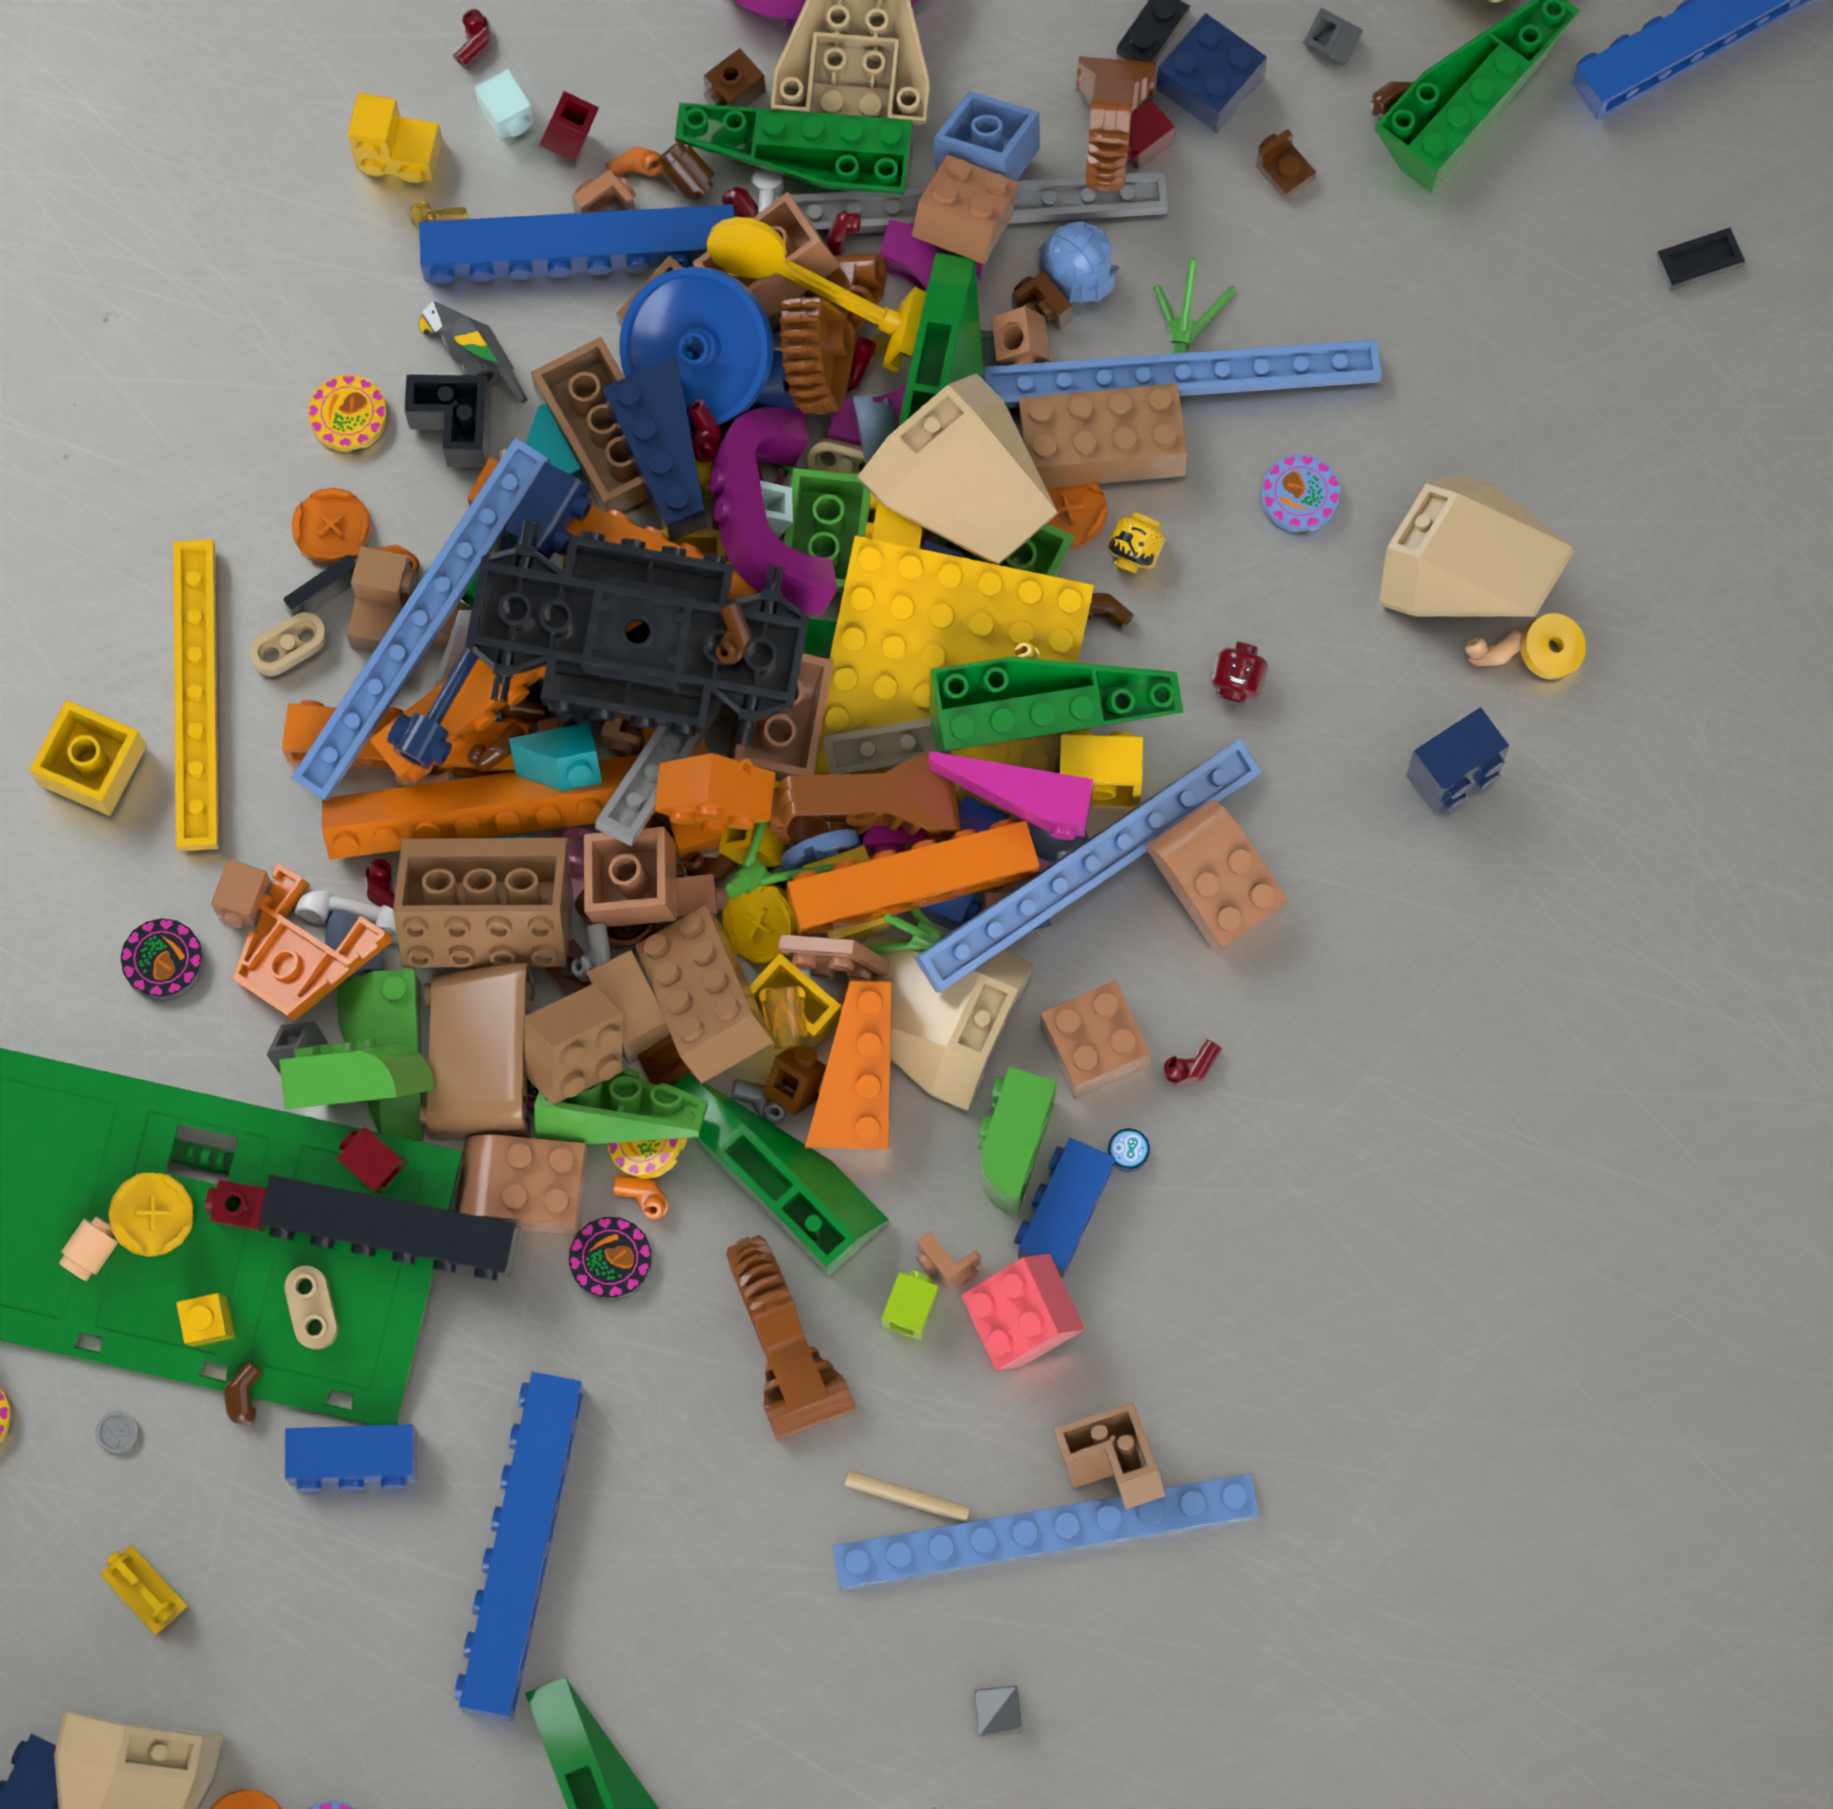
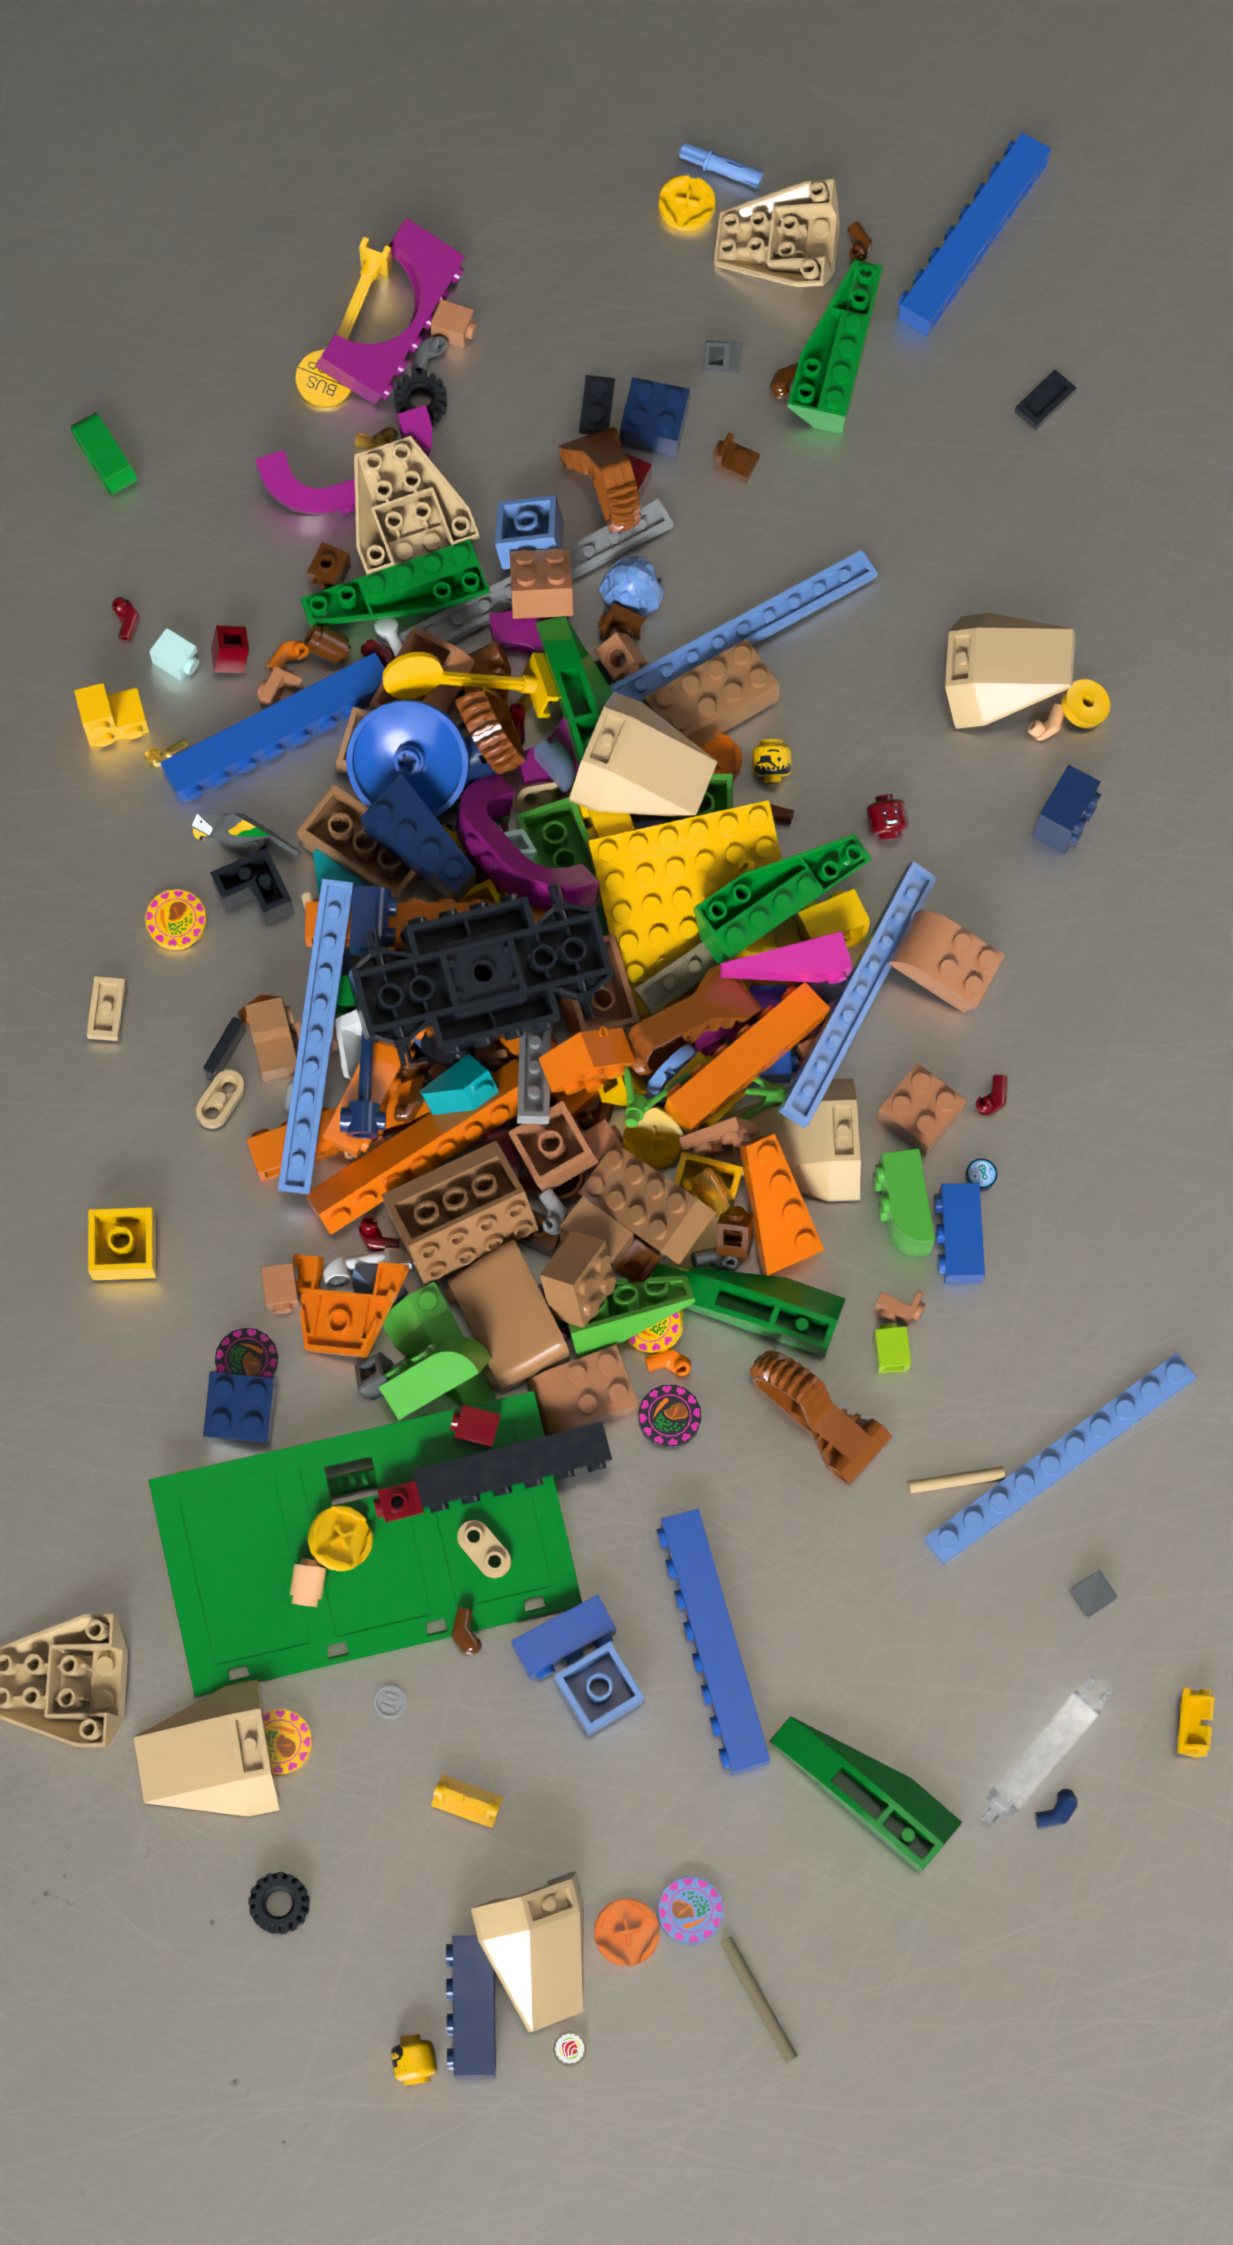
camera: 30 degrees left, 0 degrees up
yellow plate [173,539,219,851] -> none
yellow brick [176,1293,235,1347] -> none
orange tile [291,488,372,567] -> none
dark red arm [687,400,721,463] -> none
reddish brown arm [715,602,752,664] -> none
dark red arm [825,210,861,256] -> none
coral brick [961,1254,1085,1371] -> none
medium nougat brick [1053,1401,1166,1509] -> none
bright green plant [1153,257,1236,354] -> none
medium blue tile [1261,454,1341,533] -> none
none -> tan plate [86,976,126,1041]
none -> dark blue brick [203,1370,278,1443]
none -> medium blue brick [554,1641,645,1737]

